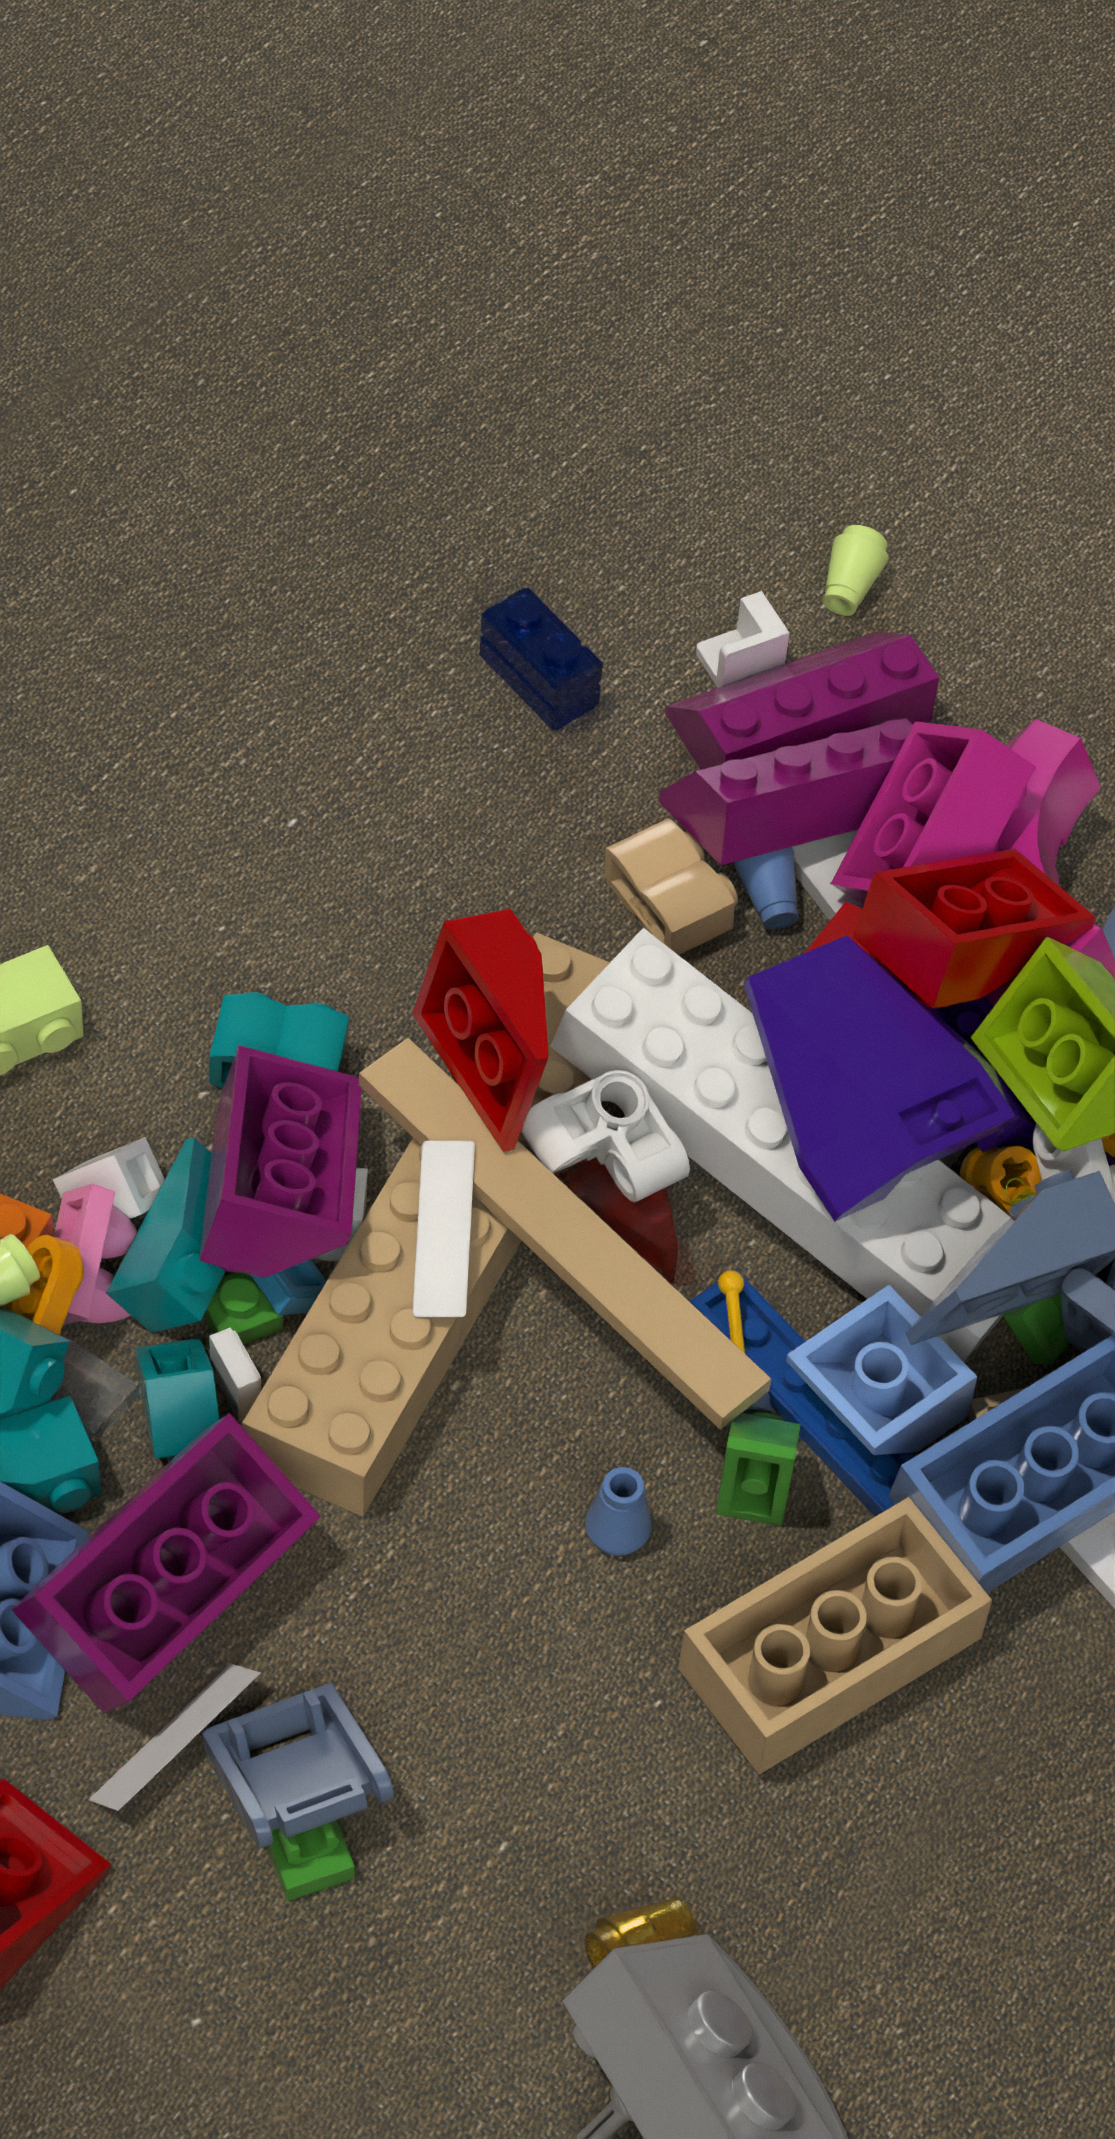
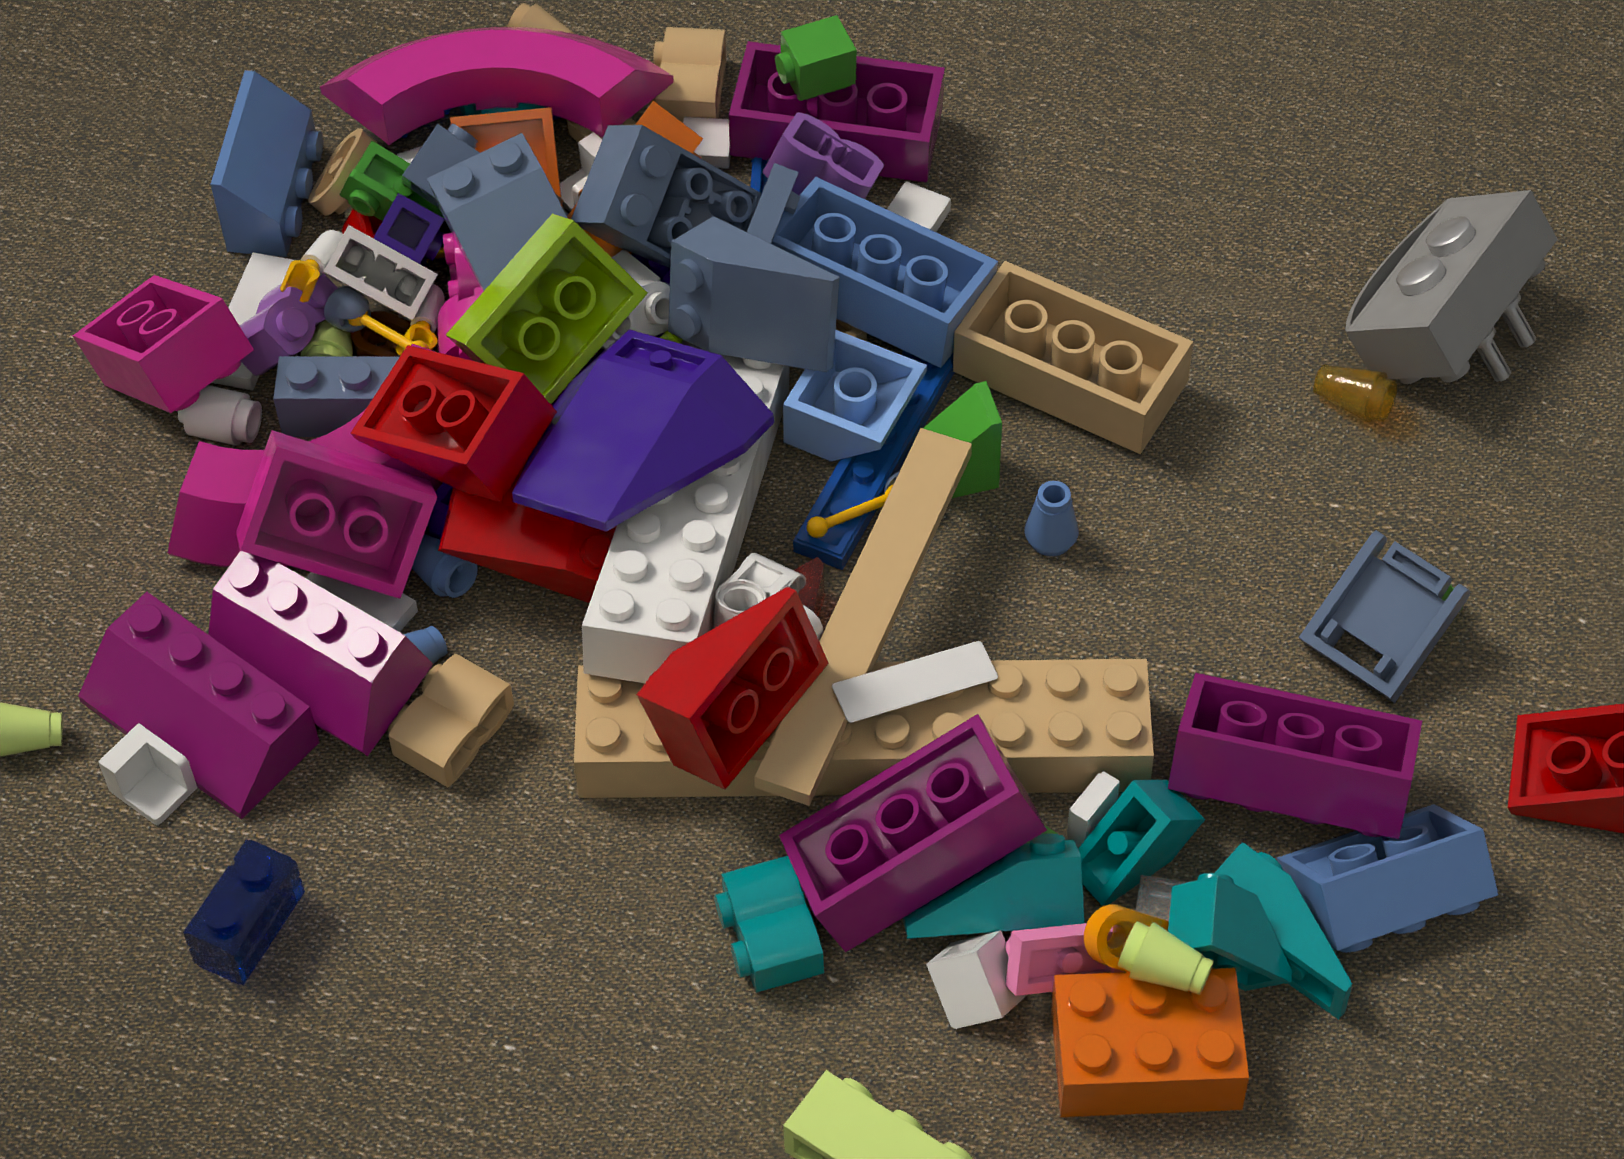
camera: 110 degrees left, 0 degrees up
white sticker [89,1663,261,1811] -> none

